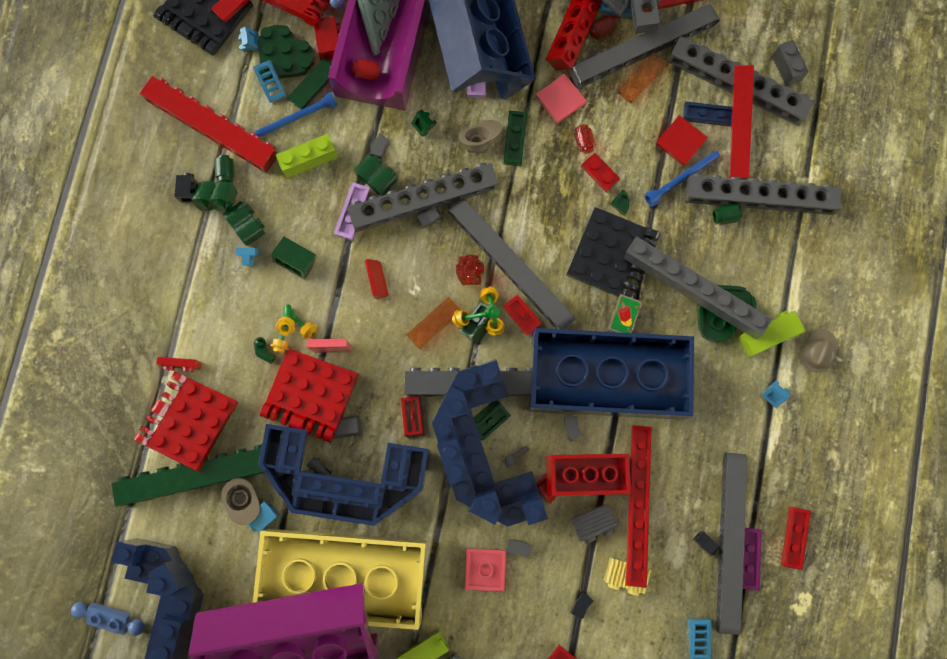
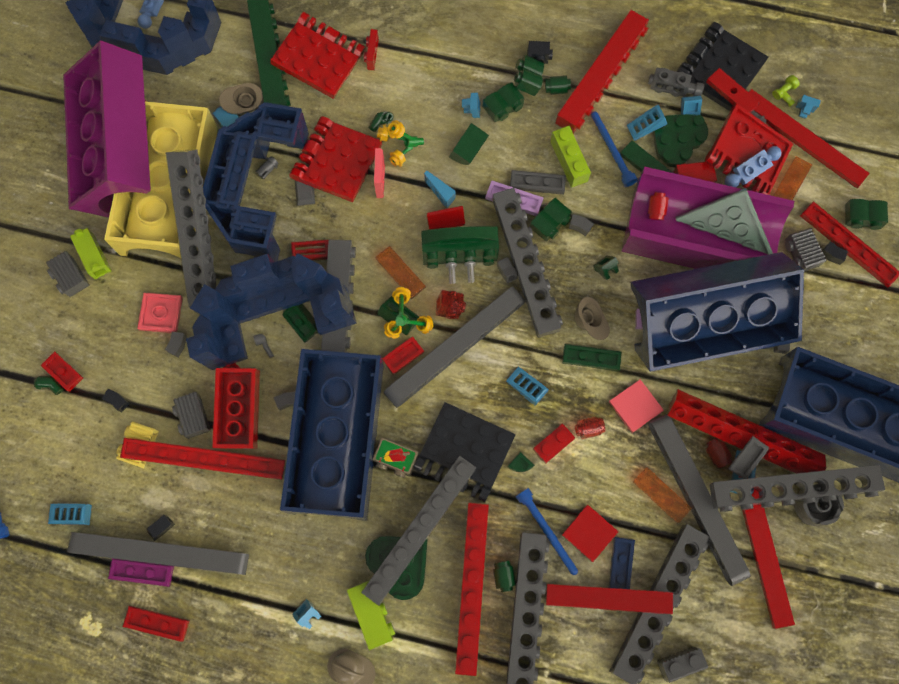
camera: 90 degrees right, 5 degrees down
none -> dark grey brick [166,149,216,307]
none -> dark green piece [421,226,499,284]
none -> dark azure slope [424,171,455,208]
none -> red brick [455,503,489,676]
none -> dark azure slope [506,366,549,406]
none -> dark grey tile [510,170,566,195]
none -> dark grey brick [648,67,704,97]

